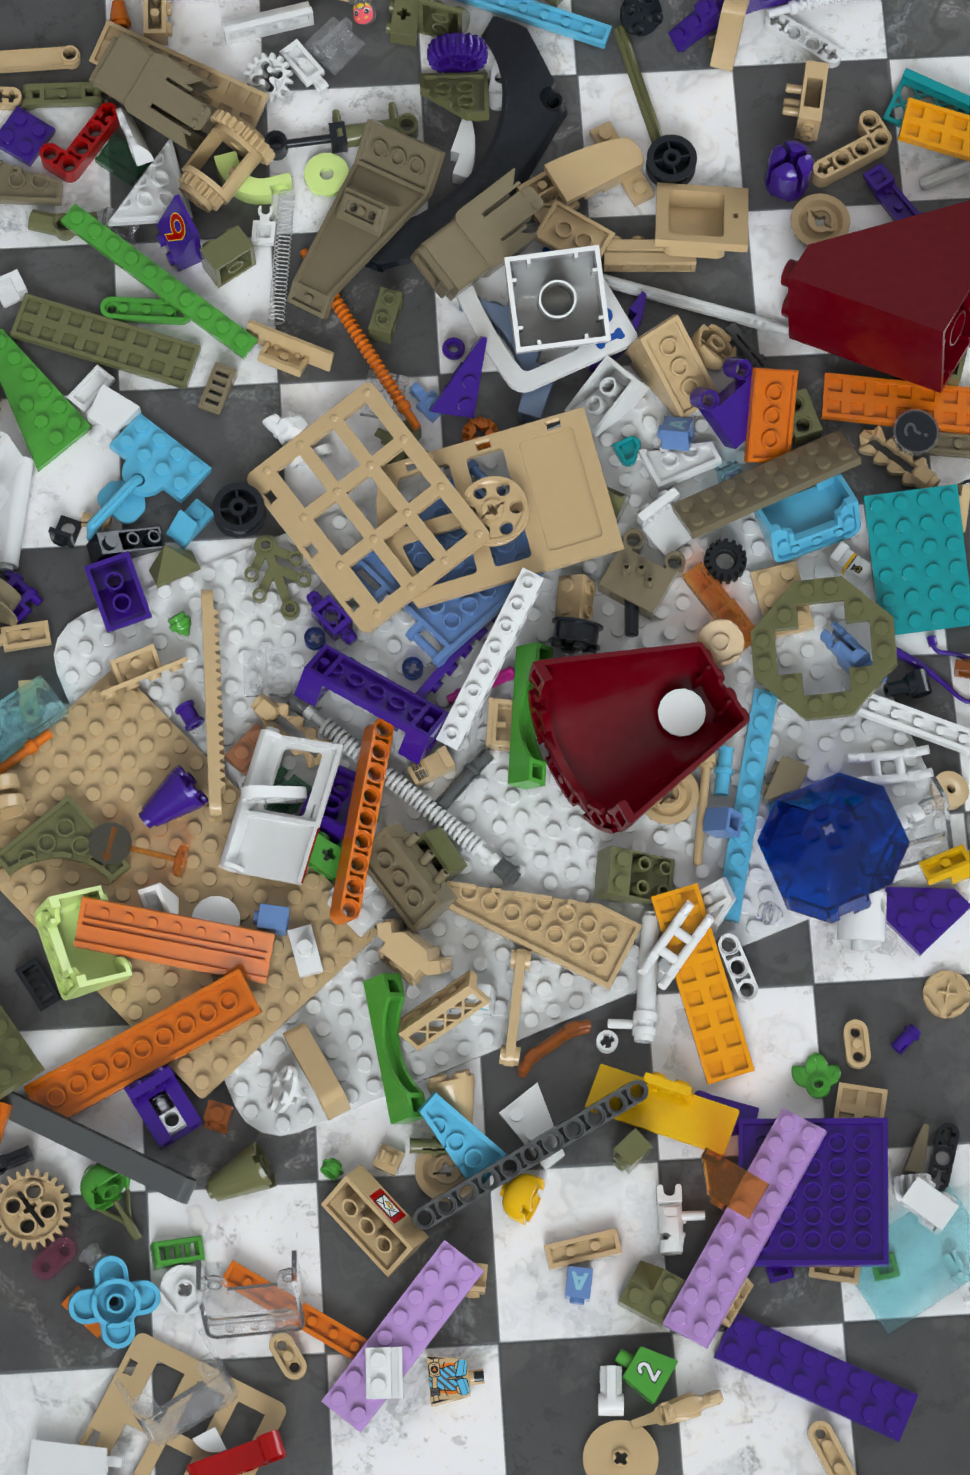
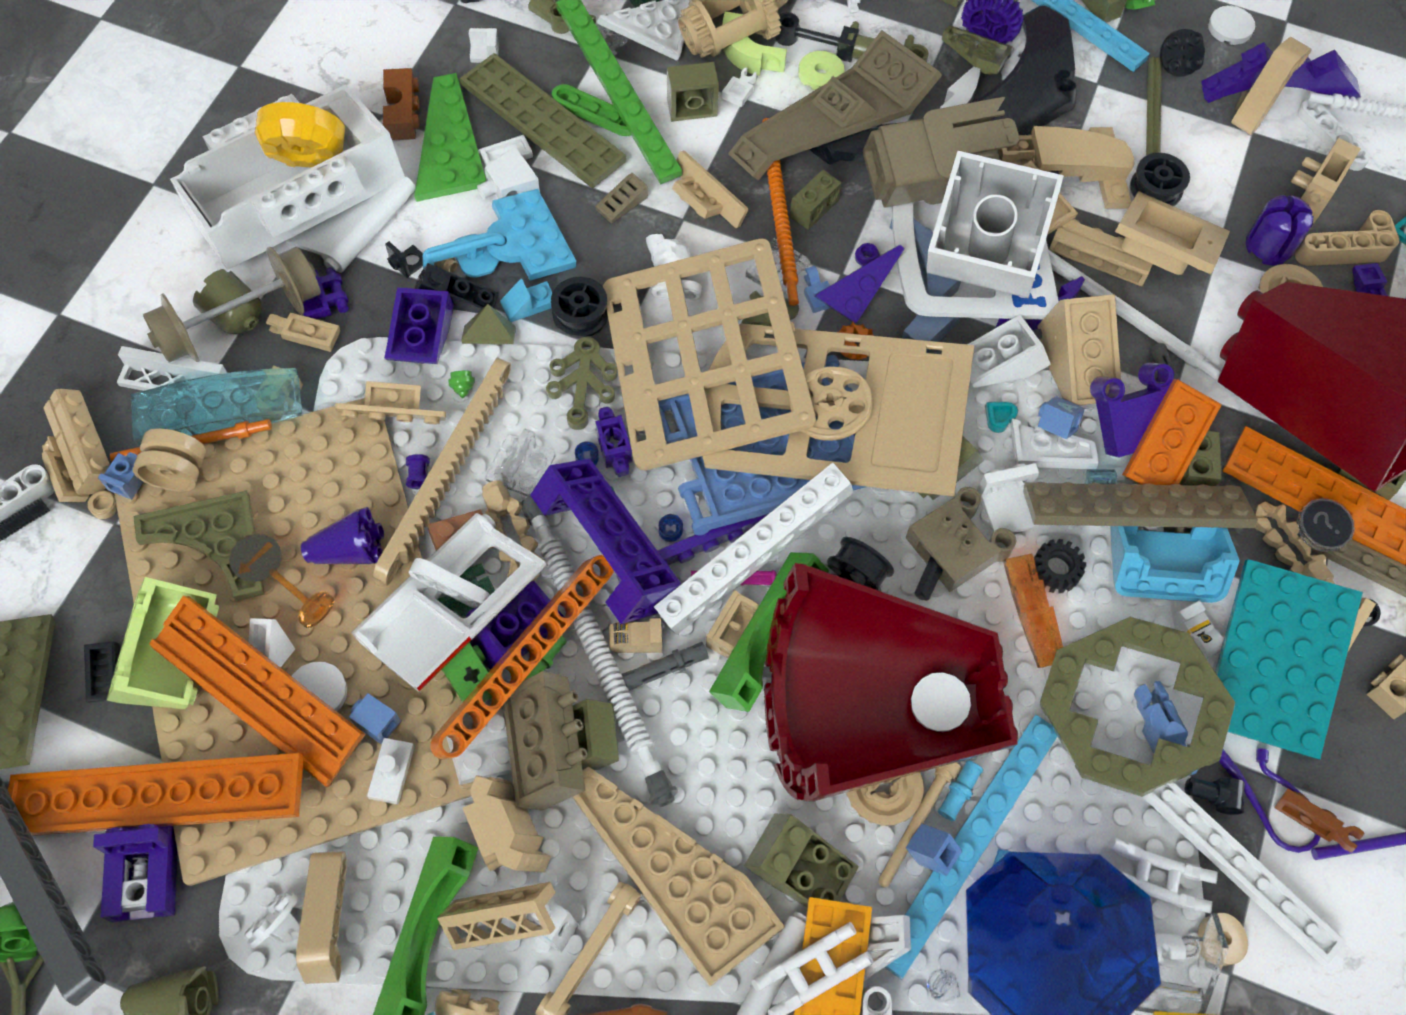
camera: 25 degrees right, 10 degrees down
dark purple slope [156,194,202,272] -> none
dark orange brick [203,1099,234,1135] -> none
white piece [268,191,296,325] -> none
tan bracket [555,574,596,621] -> none
tan cylinder [691,324,736,371] -> none
tan tile [697,618,745,667] -> none
tan plate [750,561,815,639] -> none
dark tan slope [760,755,809,805] -> none

